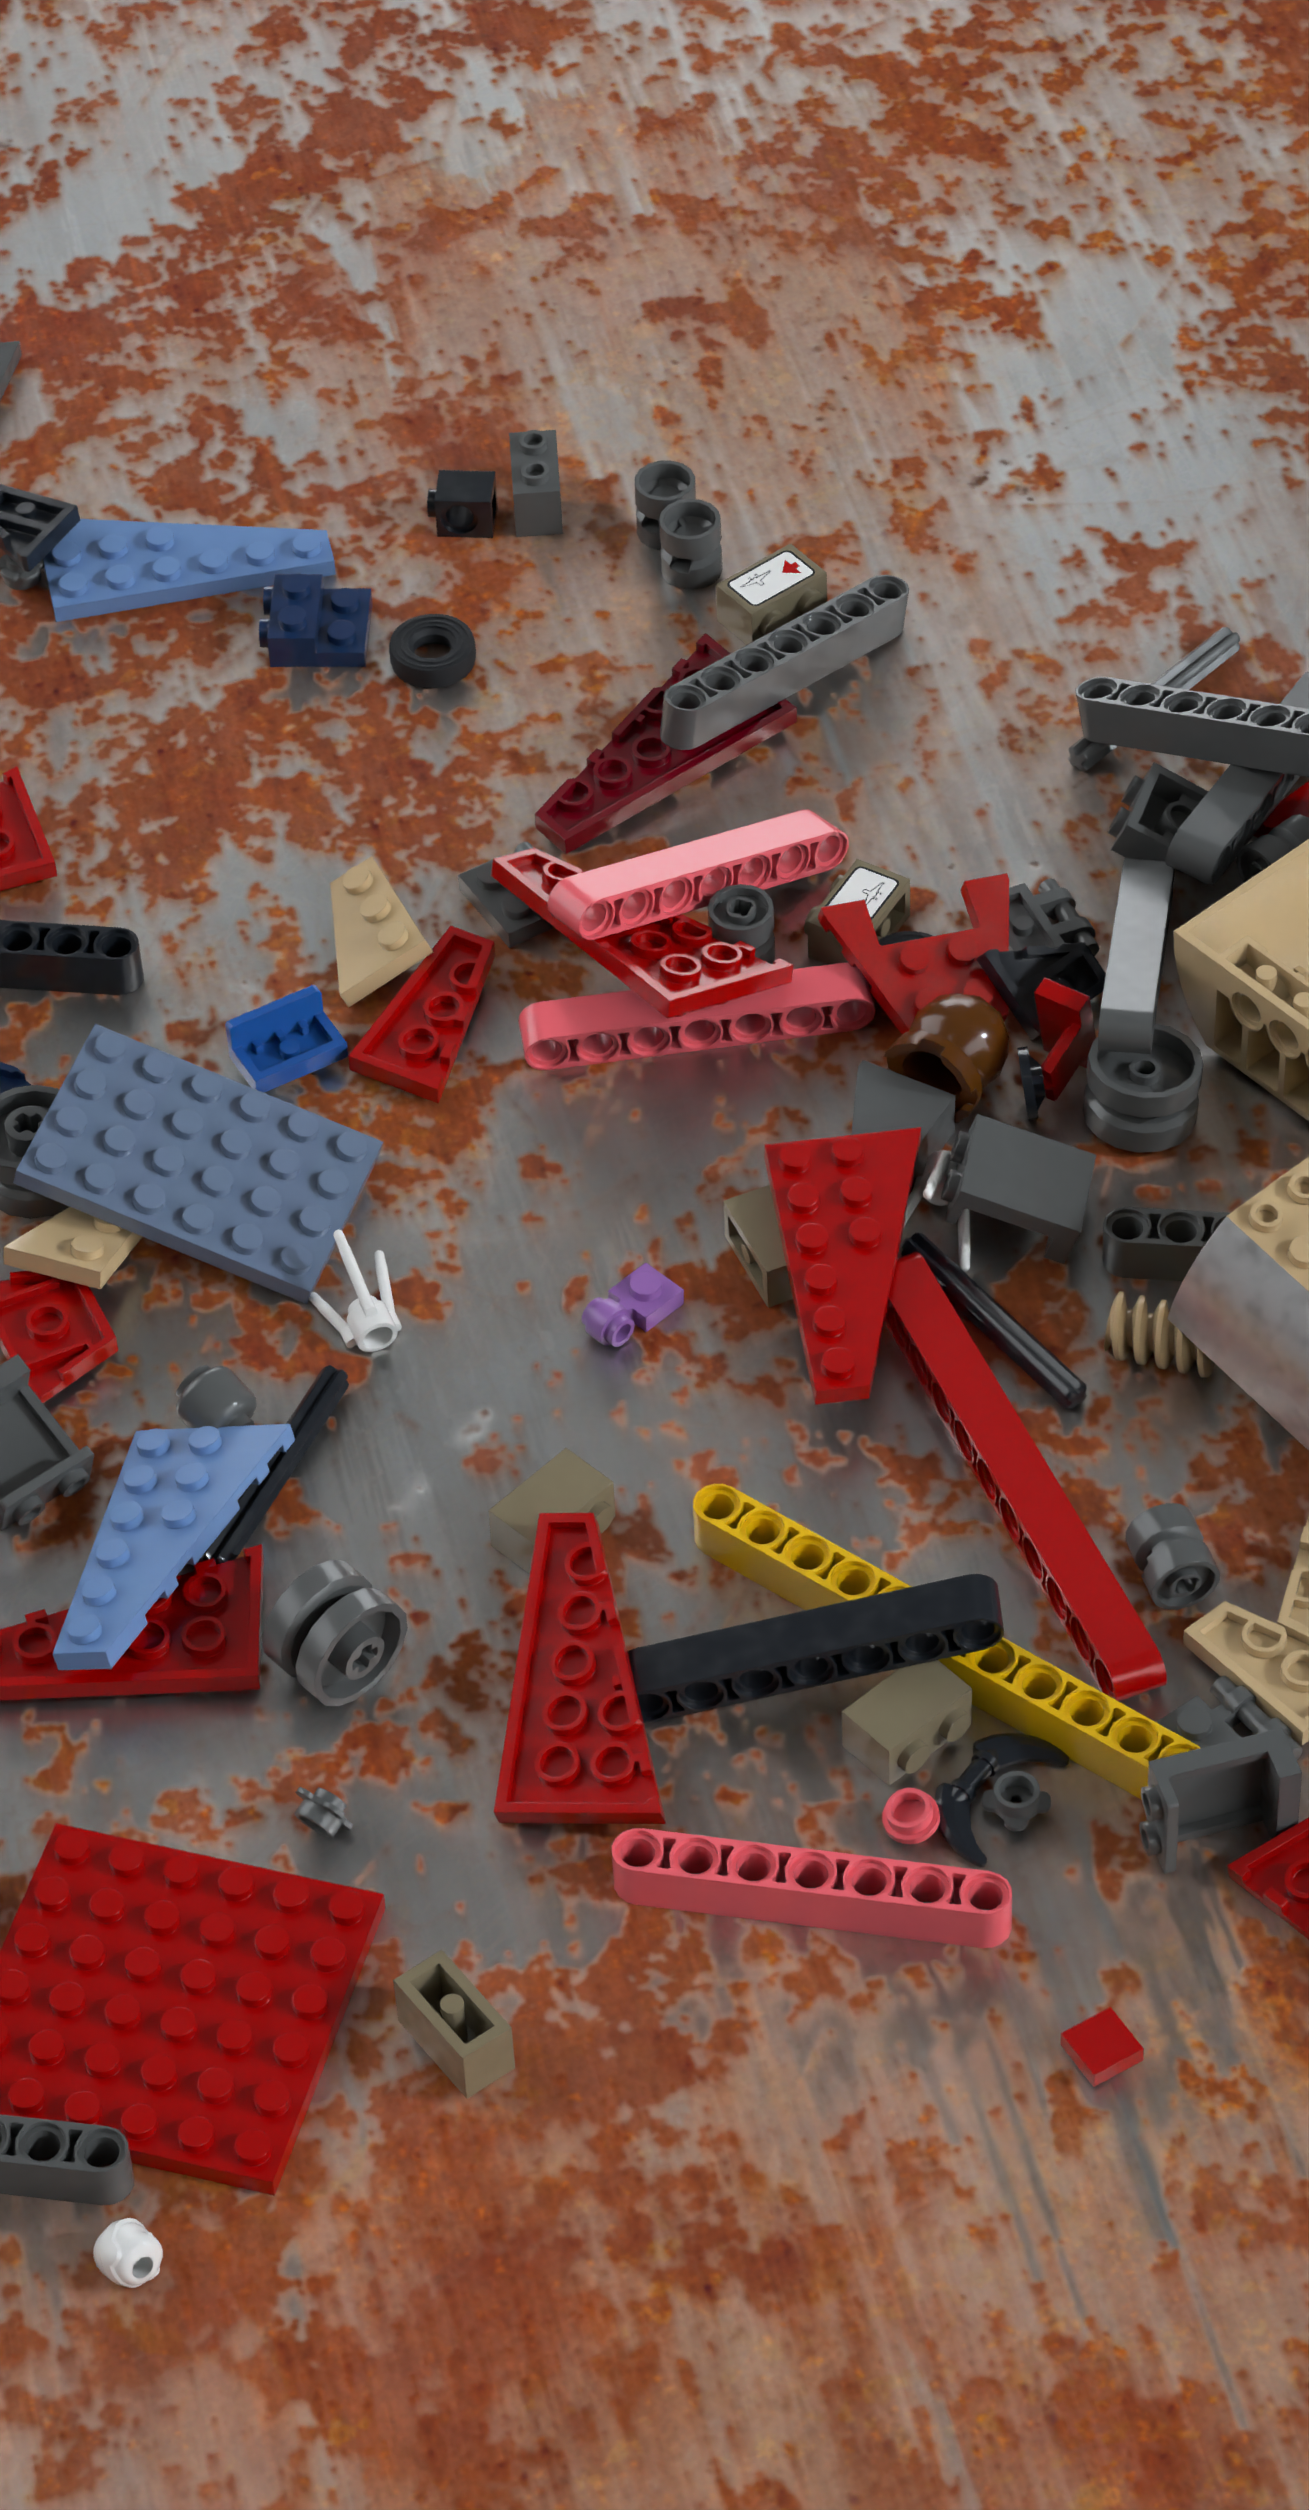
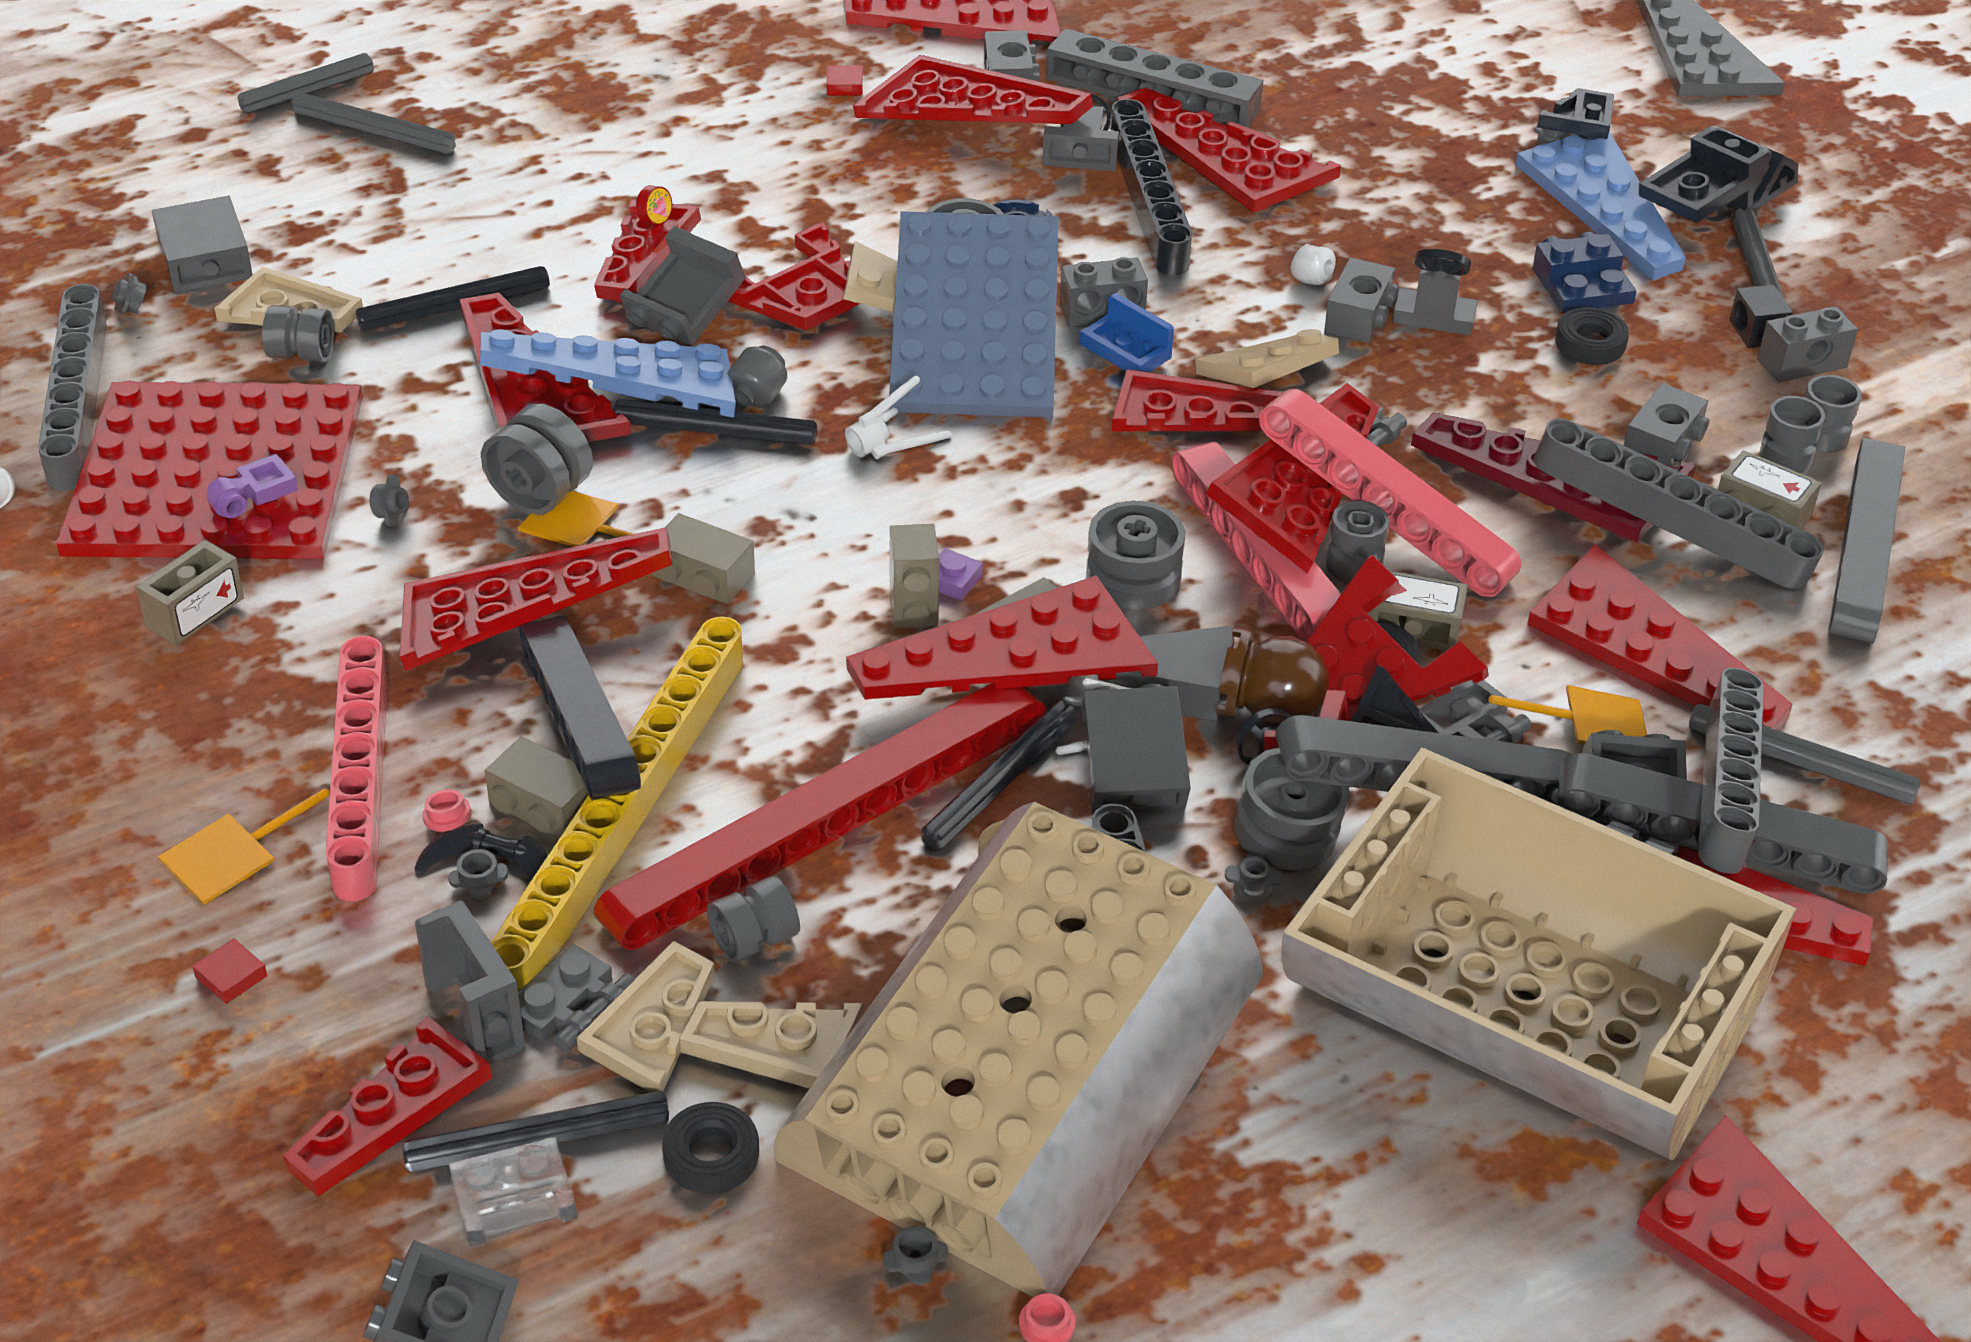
camera: 70 degrees right, 5 degrees down
none -> light orange piece [158,788,330,905]
none -> medium lavender plate [207,454,298,518]
none -> light orange piece [518,491,635,547]
none -> dark tan brick [889,523,939,628]
none -> dark grey brick [1060,257,1148,328]
none -> dark grey wheel [1086,500,1186,610]
none -> dark grey plate [1225,853,1284,902]
none -> white piece [1291,244,1336,285]
none -> dark grey brick [1324,257,1399,343]
none -> dark grey piece [1392,249,1478,336]
none -> light orange piece [1488,685,1648,744]
none -> wing [1527,545,1793,730]
none -> dark grey brick [1624,383,1710,467]
none -> black piece [1639,126,1799,223]
none -> dark grey axle [1733,208,1784,298]
none -> beam [1828,438,1906,643]

